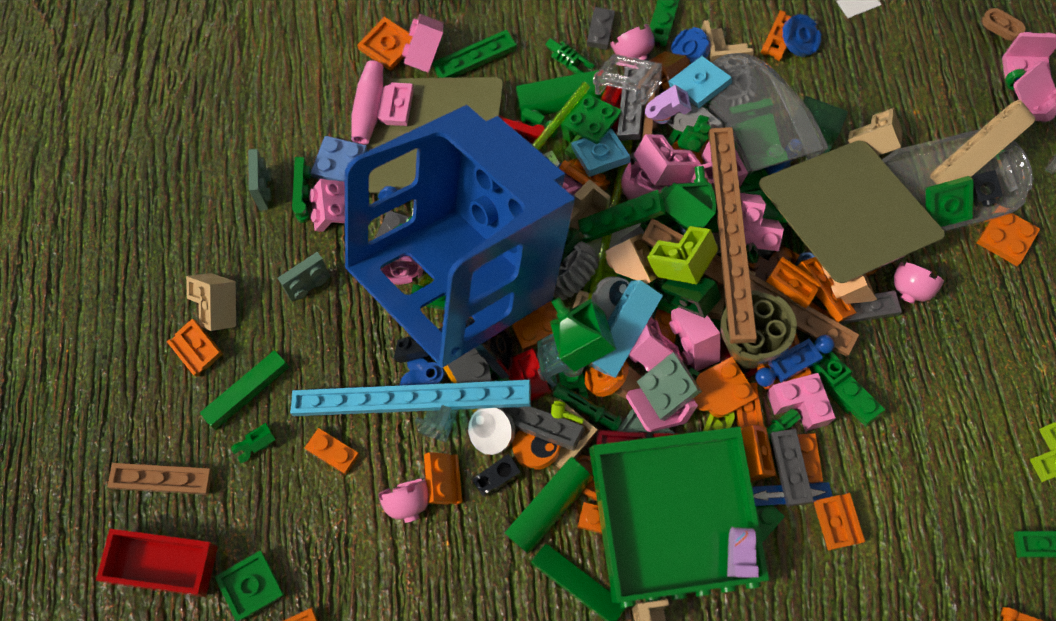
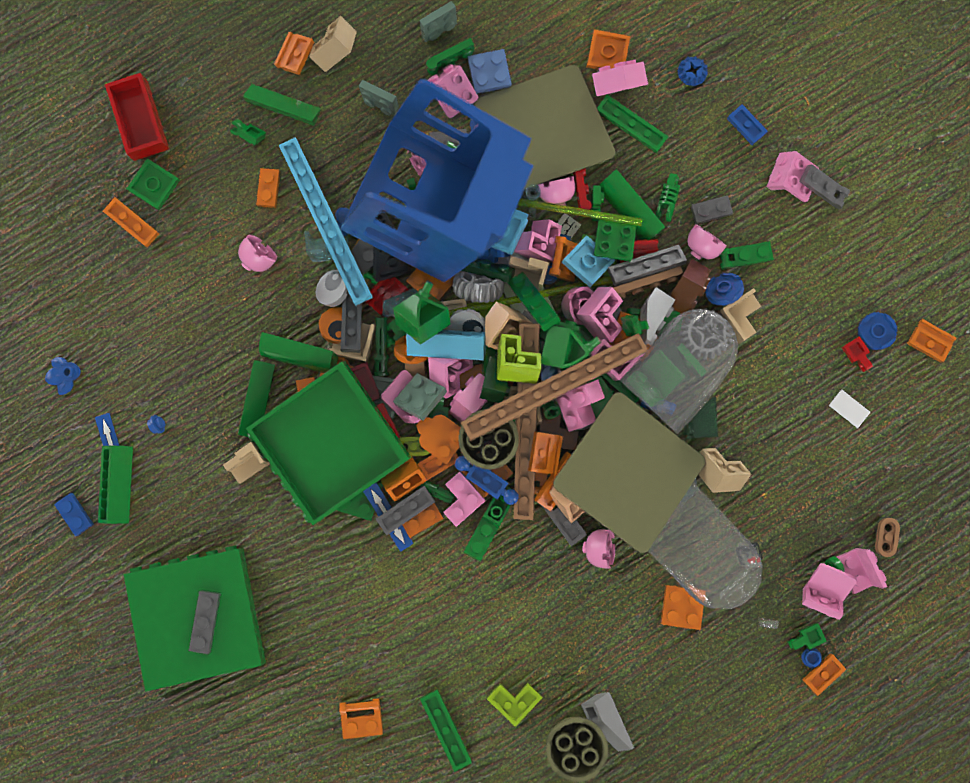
camera: 70 degrees right, 15 degrees up
medium nougat plate [107,463,212,495] -> none
bright pink plate [351,61,414,145] -> none
orange plate [424,452,462,505] -> none
black leg [473,453,523,498] -> none
lime hand [551,400,584,424] -> none
clear window [593,54,662,105] -> none
lavender leg [645,85,692,124] -> none
medium azure plate [669,56,733,108] -> none
lavender leg [727,527,758,578] -> none
orange plate [760,10,795,61] -> none
blue tile [782,14,821,57] -> none
orange plate [813,493,865,551] -> none
green plate [926,176,973,228] -> none
tan beam [930,100,1035,185] -> none
black brick [971,170,1003,208] -> none

